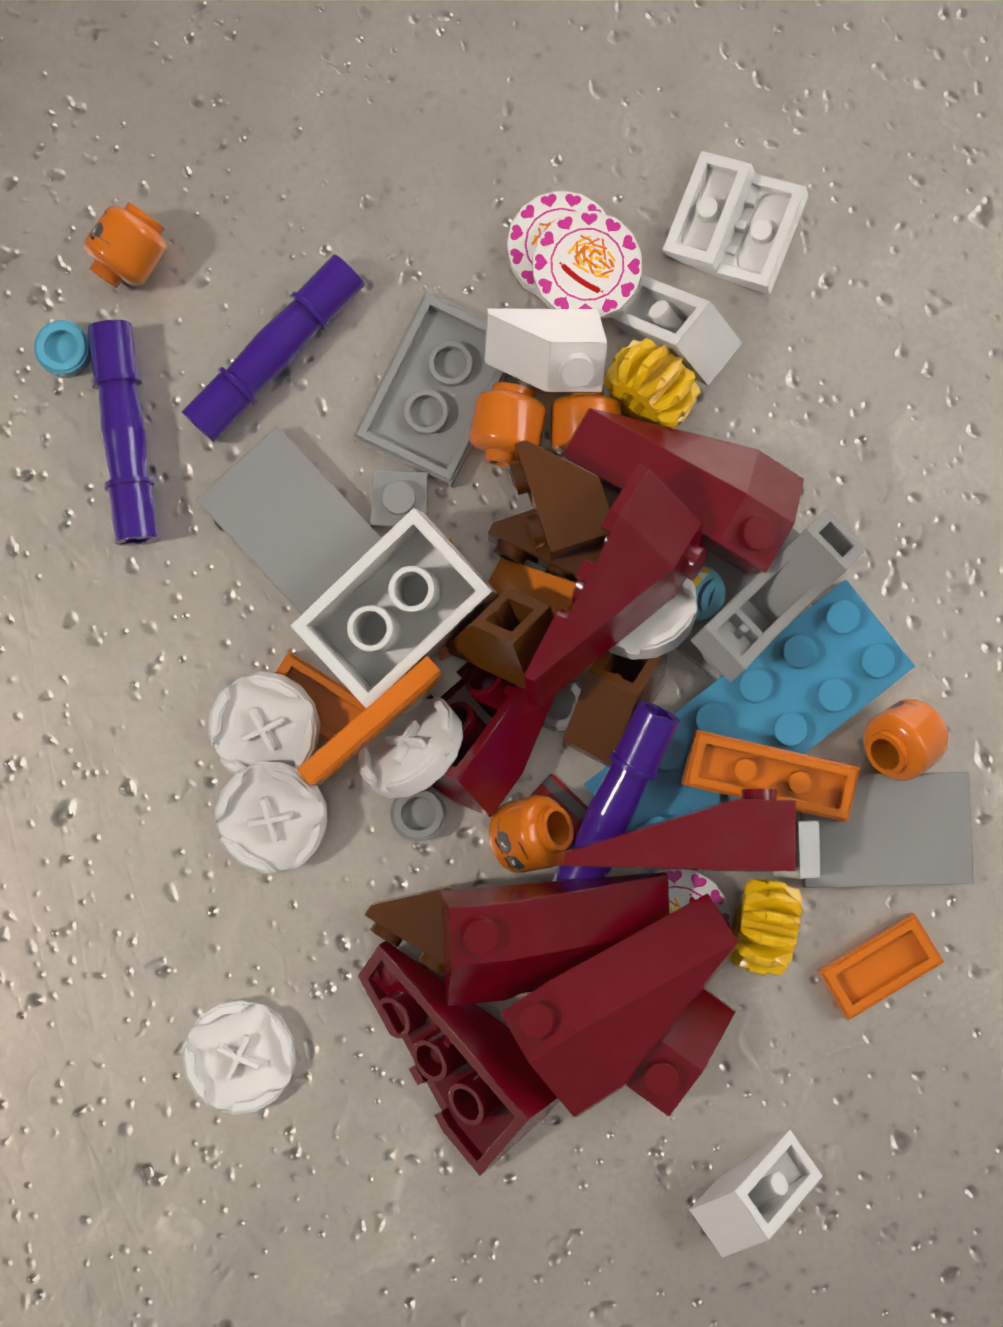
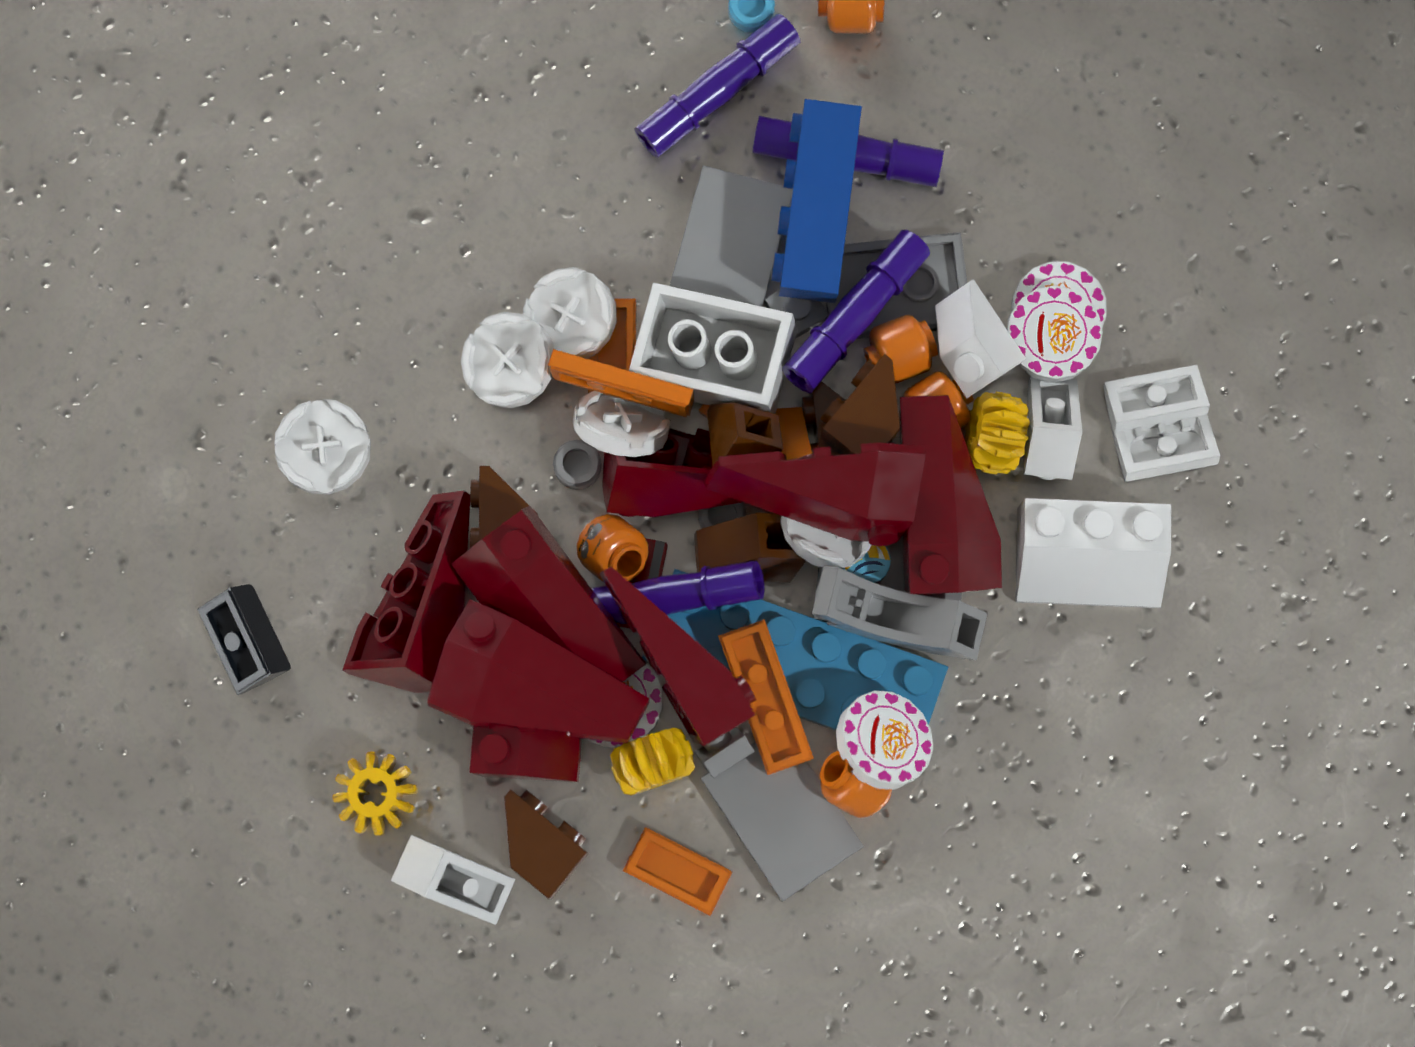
camera: 55 degrees right, 5 degrees down
none -> black slope [197,584,291,695]
none -> yellow gear [332,751,418,836]
none -> reddish brown slope [504,789,589,900]
none -> blue brick [771,99,862,303]
none -> dark purple piece [782,230,930,393]
none -> white tile [836,691,933,790]
none -> white slope [1015,498,1171,608]

